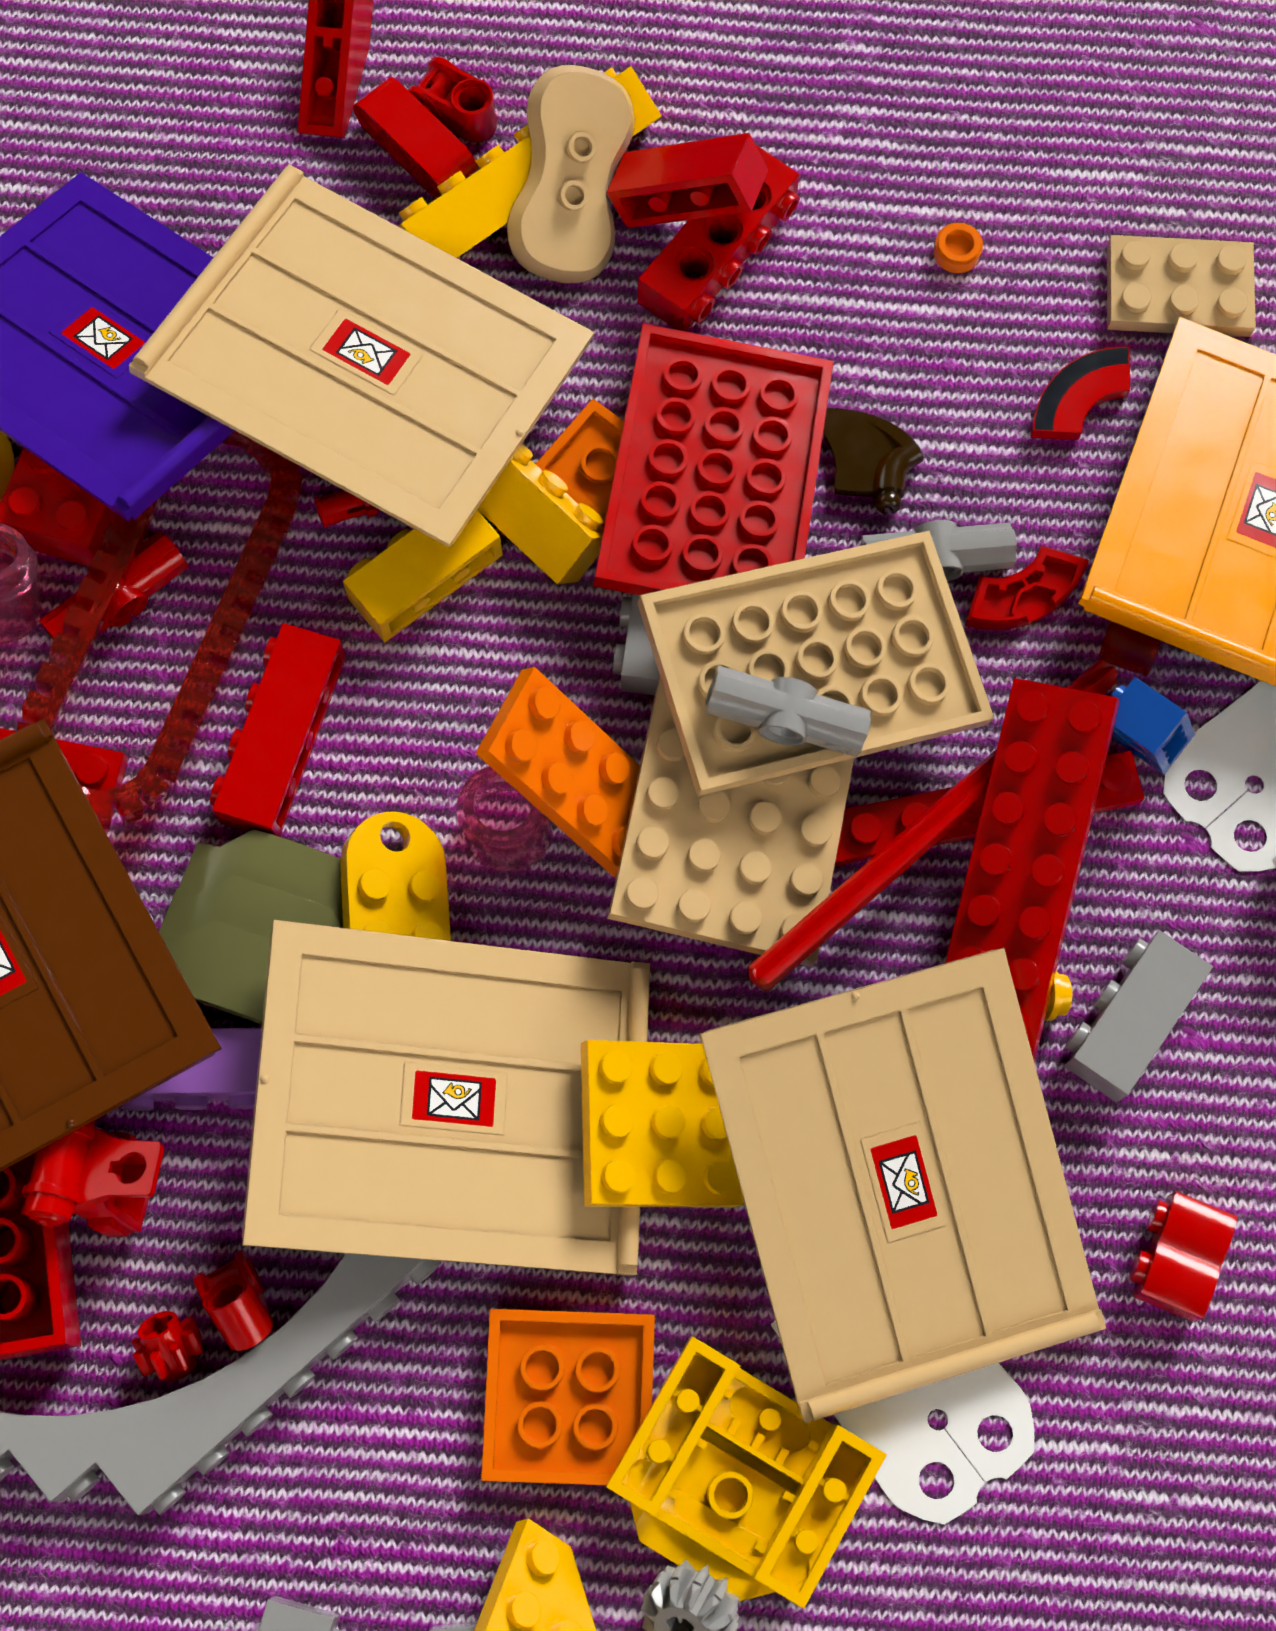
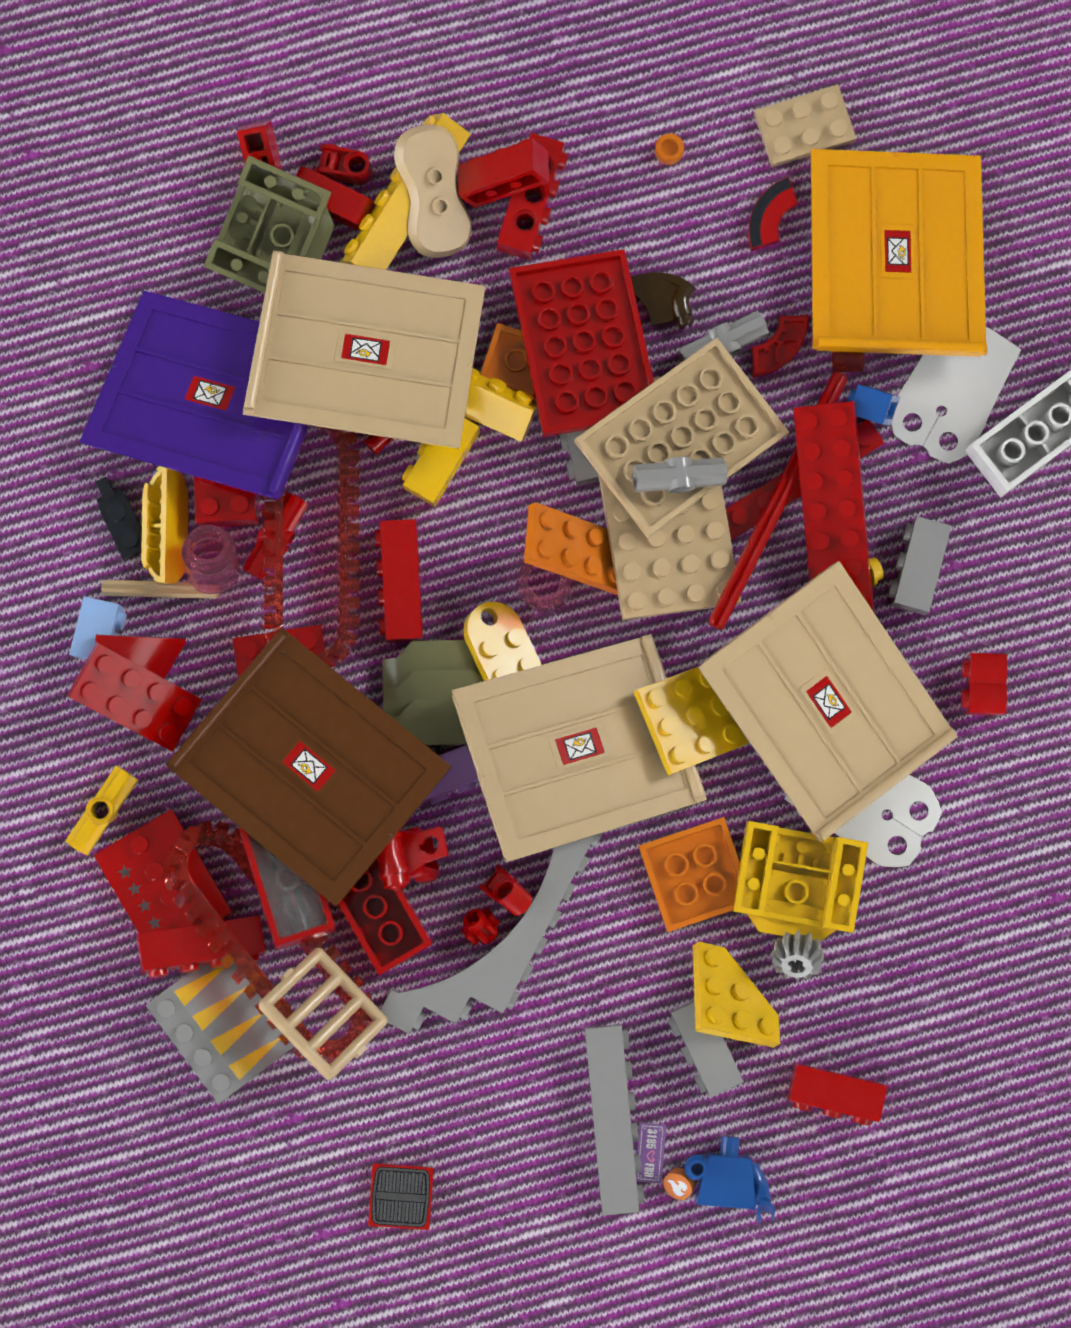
camera: 15 degrees left, 10 degrees up
none -> olive slope [203,155,335,293]

